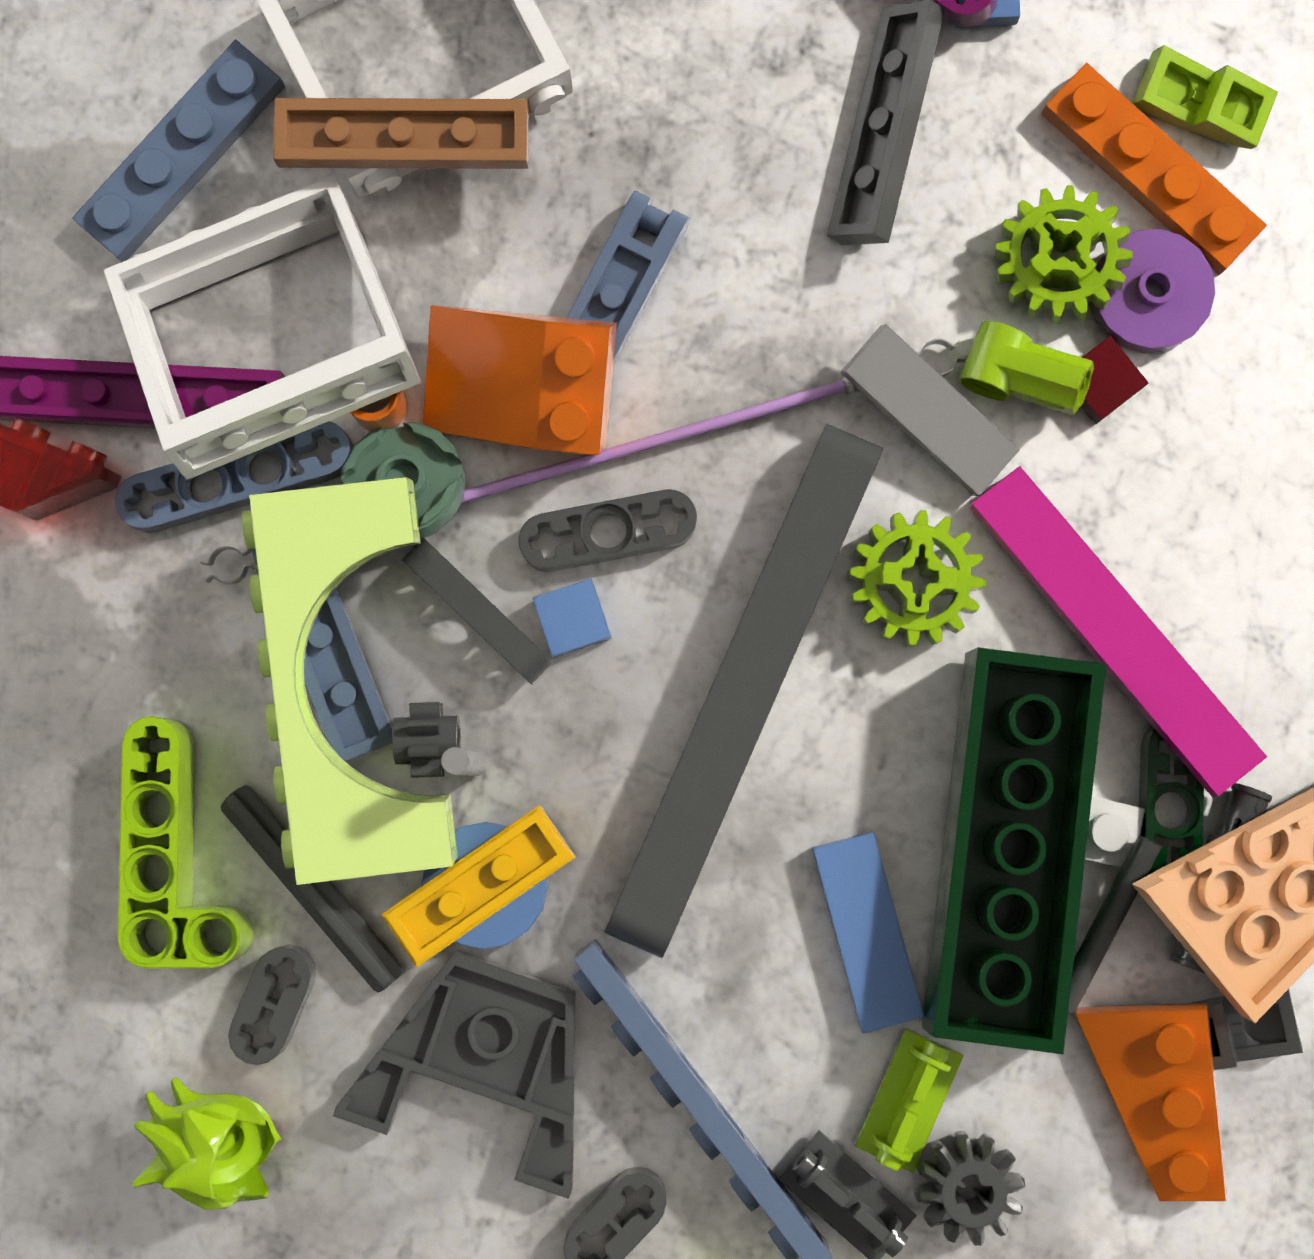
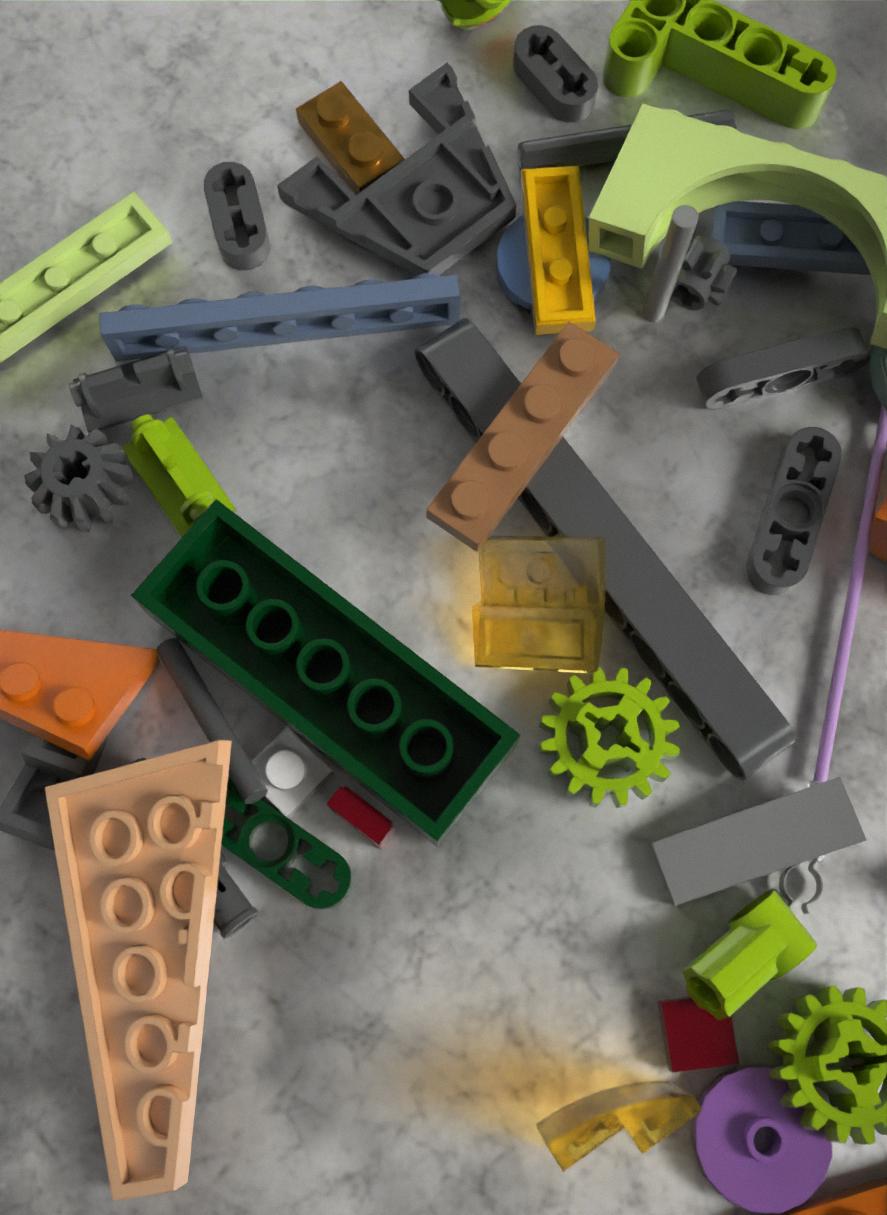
camera: 120 degrees right, 10 degrees down
medium blue tile [533,578,612,658] -> none
medium blue tile [811,831,924,1033] -> none
dark pink tile [969,466,1267,798] -> none
none -> pearl gold plate [296,81,405,195]
none -> dark red tile [326,785,395,850]
none -> medium nougat plate [426,321,620,552]
none -> clear yellow slope [472,536,606,673]
none -> clear yellow slope [535,1081,703,1172]

